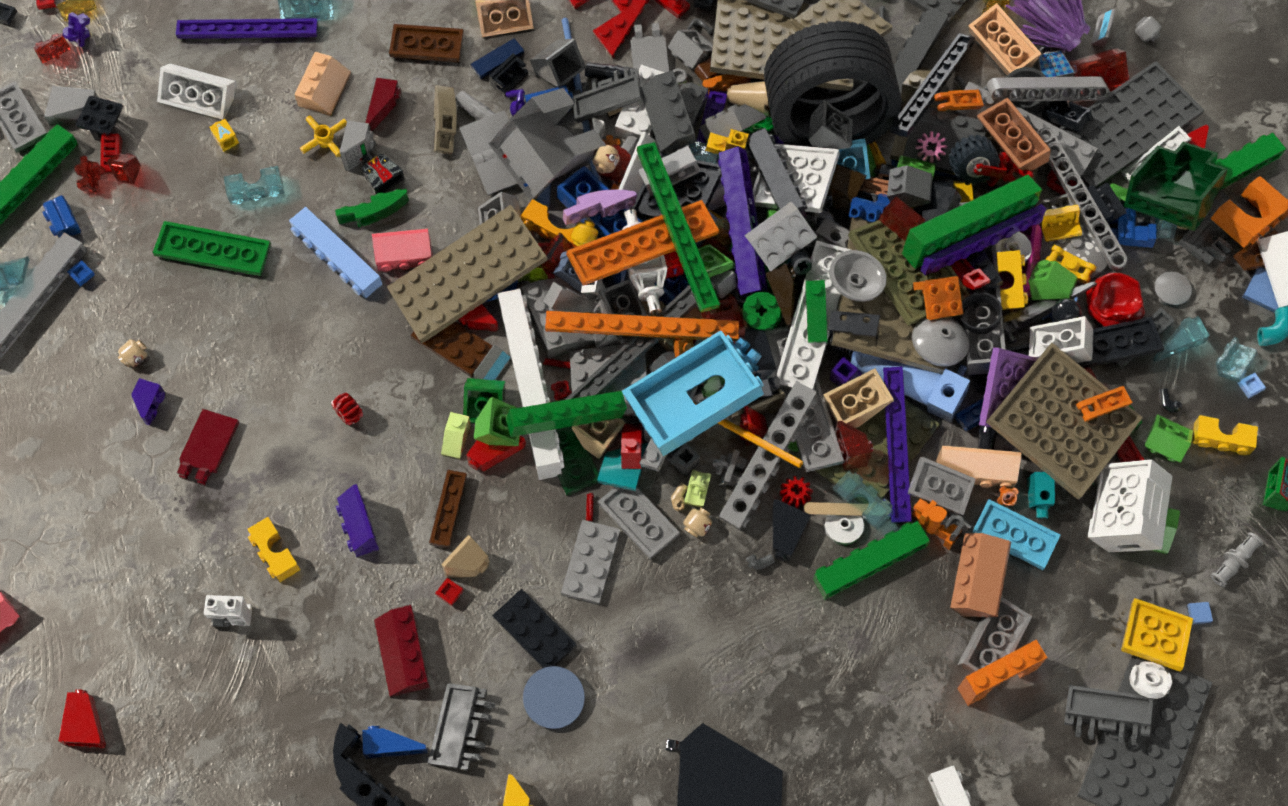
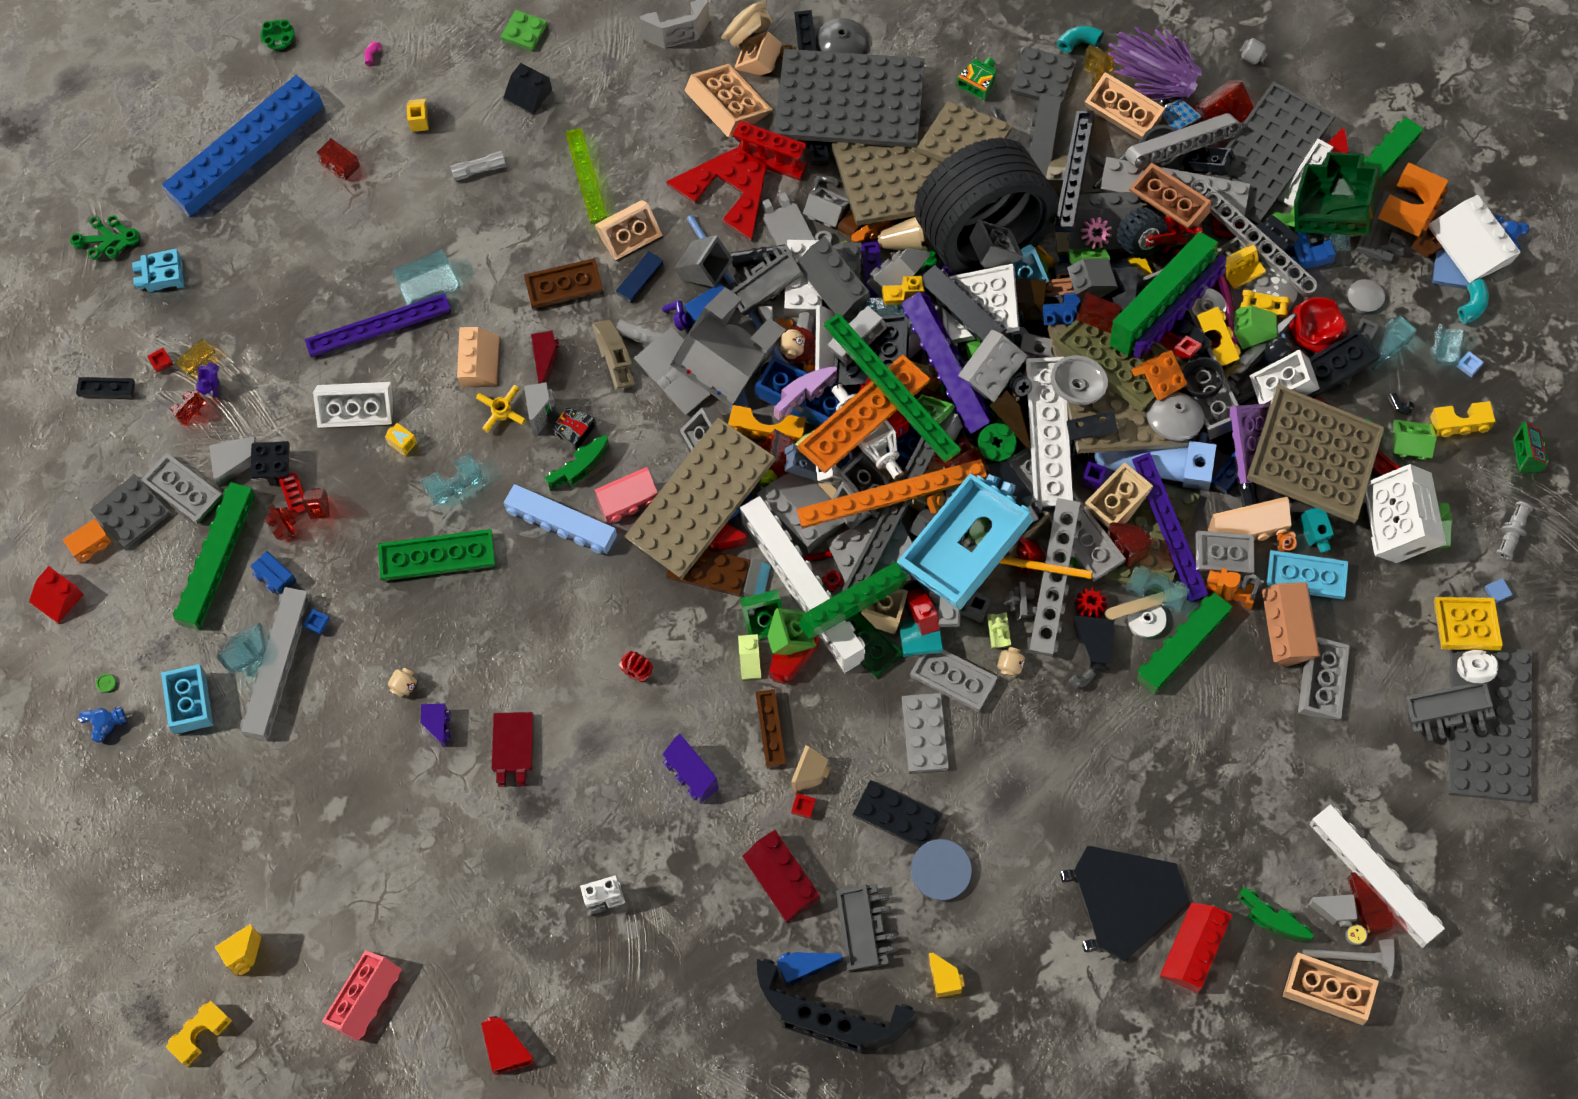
camera: 15 degrees left, 0 degrees up
yellow arch [248,517,300,582] -> none
black hinge [489,53,529,96] -> none
light grey slope [543,282,598,313] -> none
yellow head [571,220,599,246] -> none
red piece [586,493,594,522] -> none
tan arm [671,482,688,511] -> none
green slope [805,280,827,343] -> none
orange hinge [934,89,984,111] -> none
orange arch [957,639,1048,706] -> none
orange plate [1076,386,1133,422] -> none
light grey slope [1091,9,1115,48] -> none

